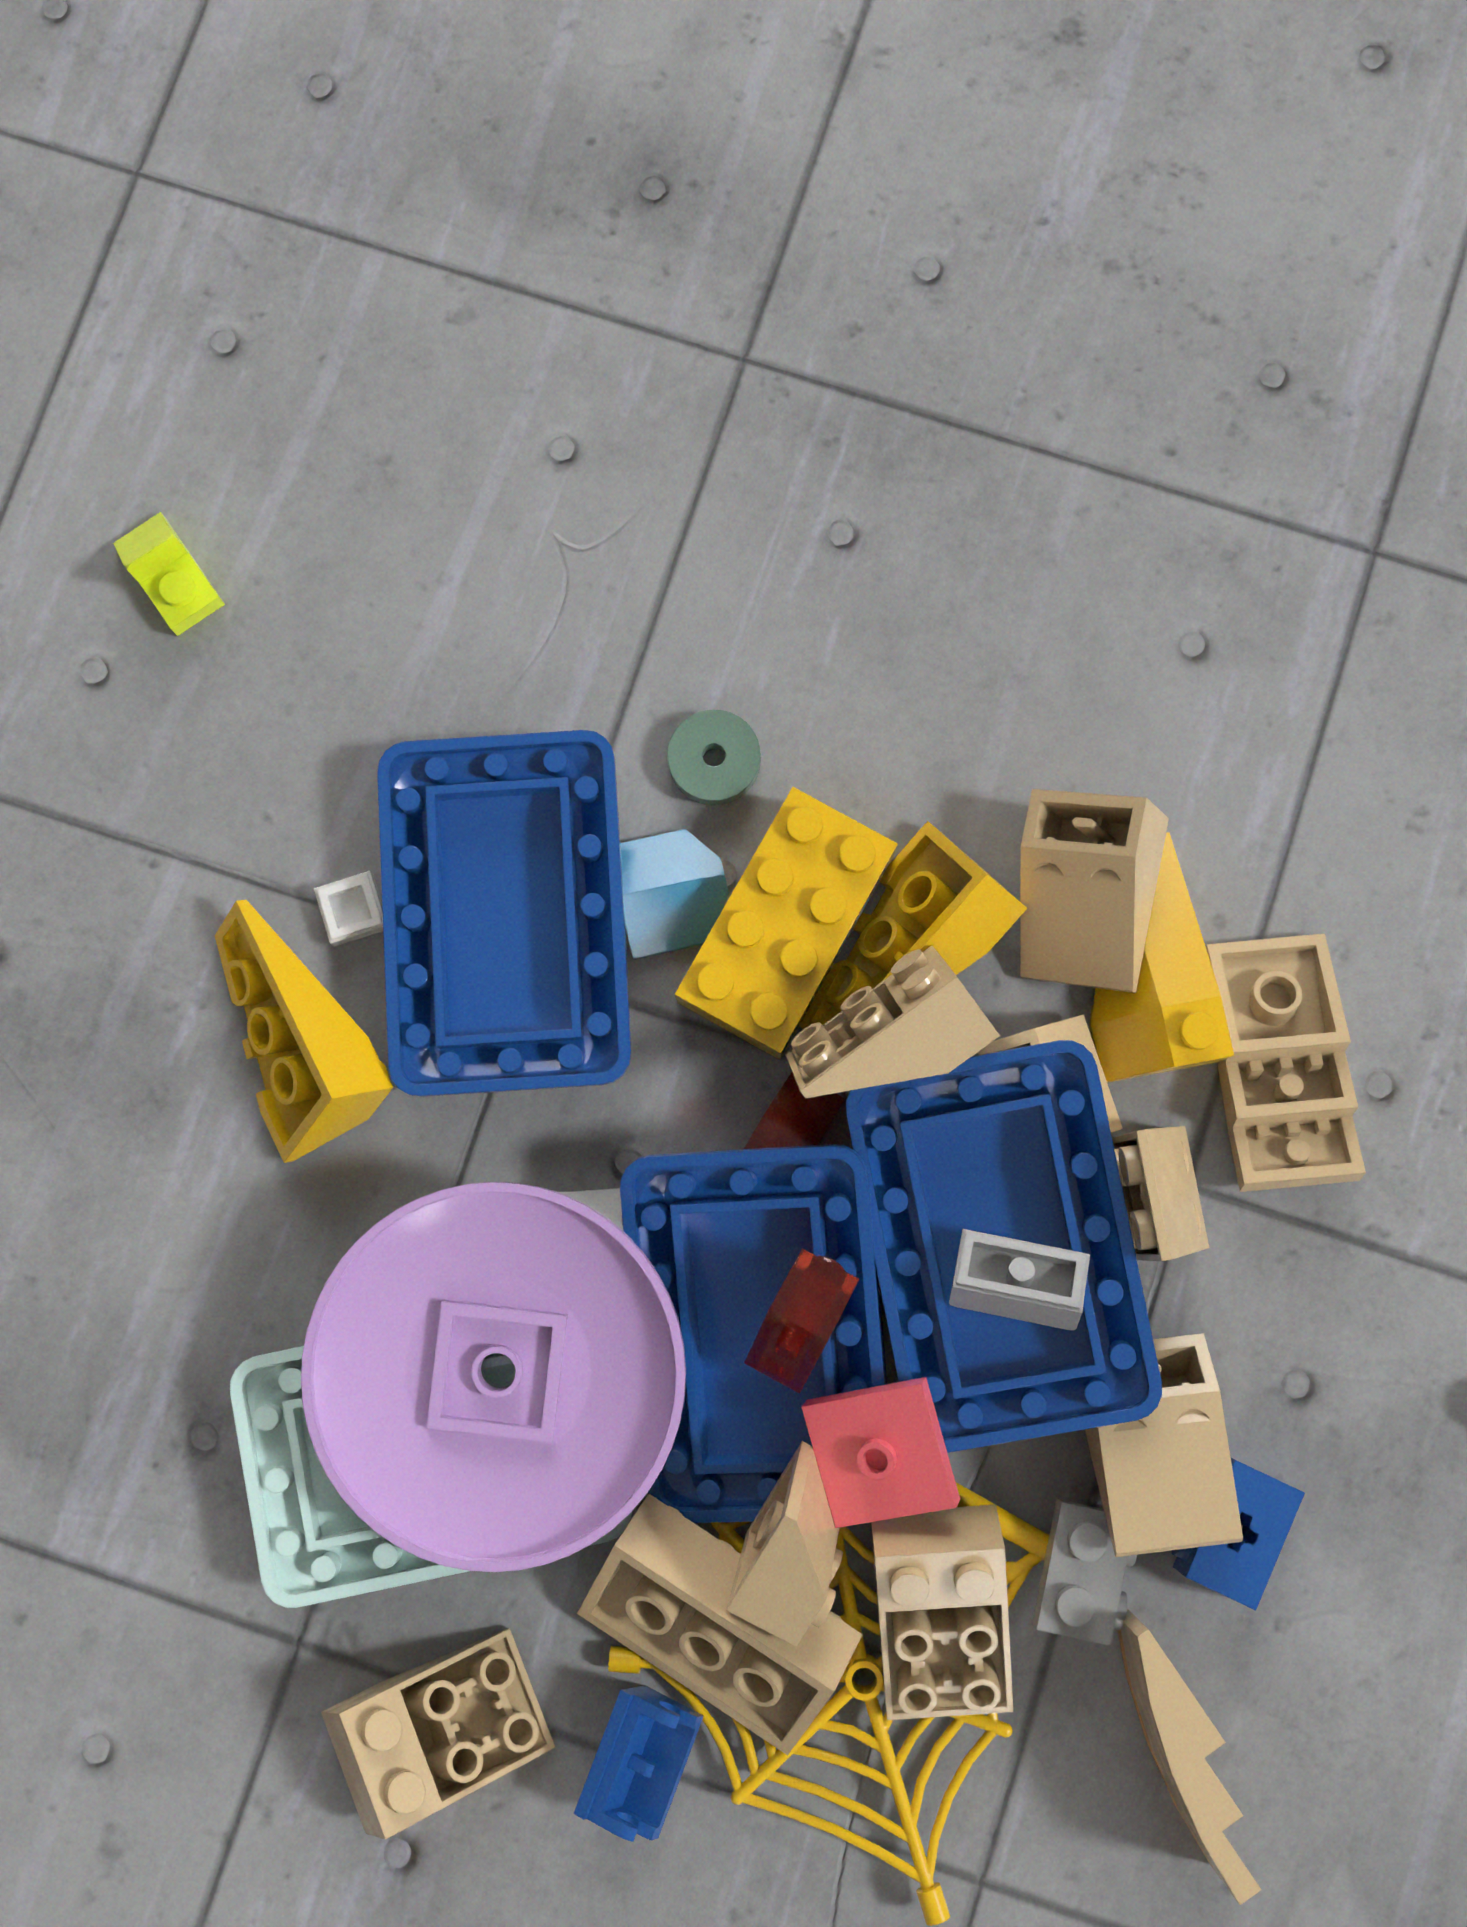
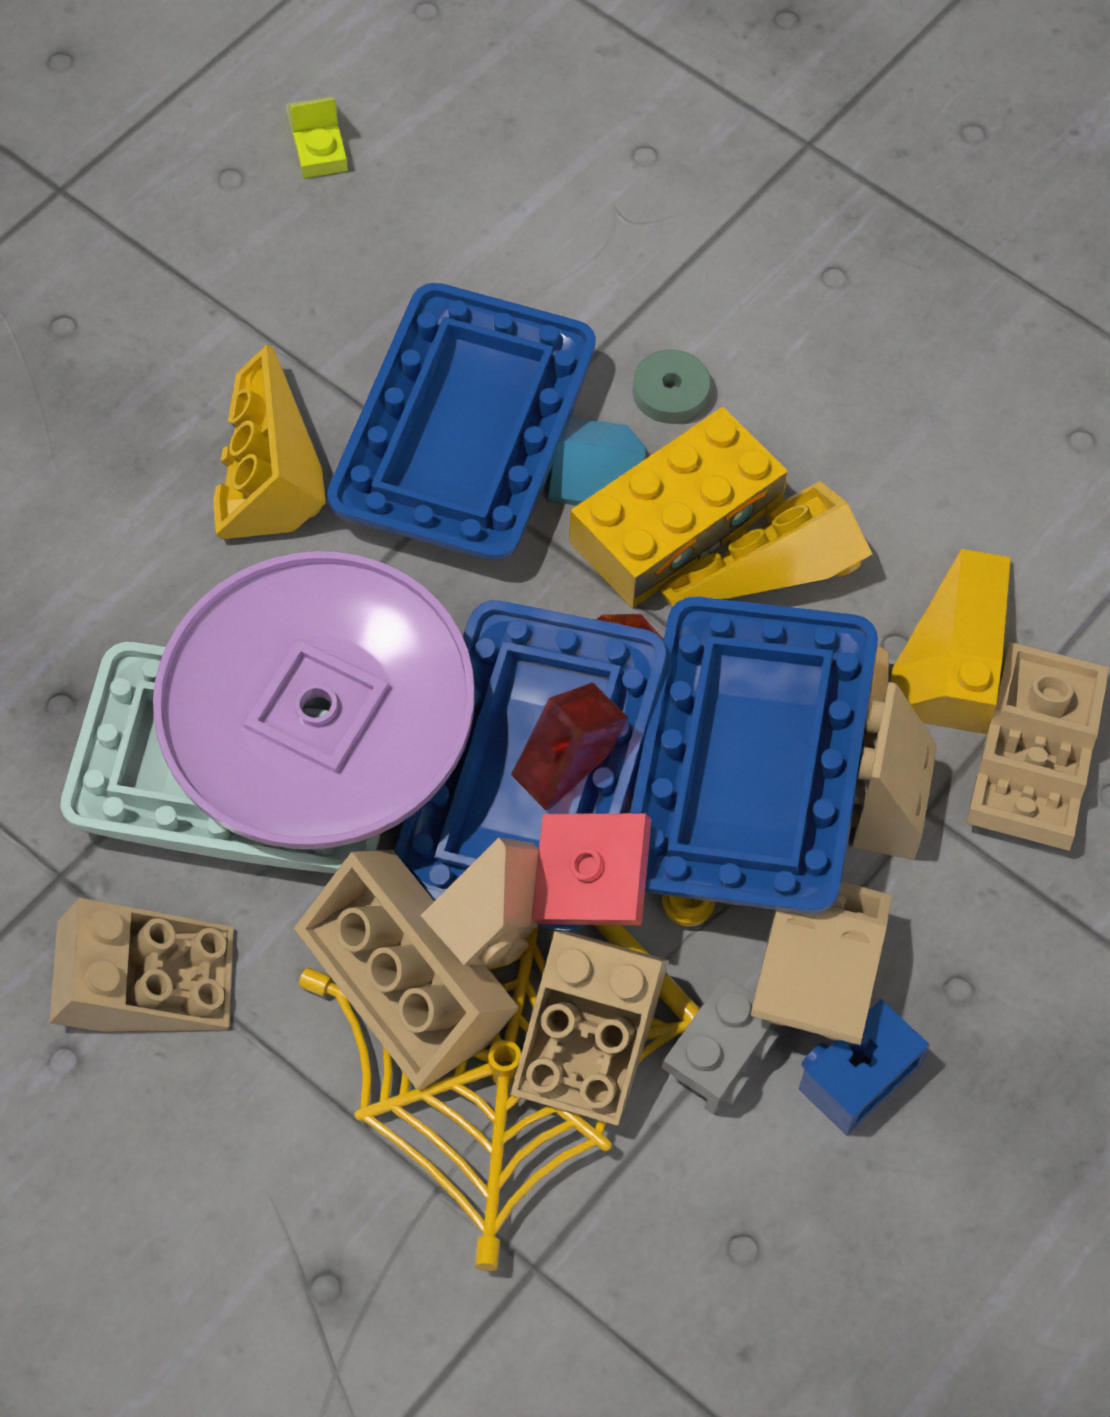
camera: 15 degrees right, 20 degrees down
white tile [314,871,383,947] -> none
blue hinge [573,1686,704,1842] -> none
tan slope [785,945,1000,1098] -> none
light grey slope [949,1229,1090,1330] -> none
tan slope [1020,789,1169,993] -> none
tan slope [1117,1608,1261,1905] -> none

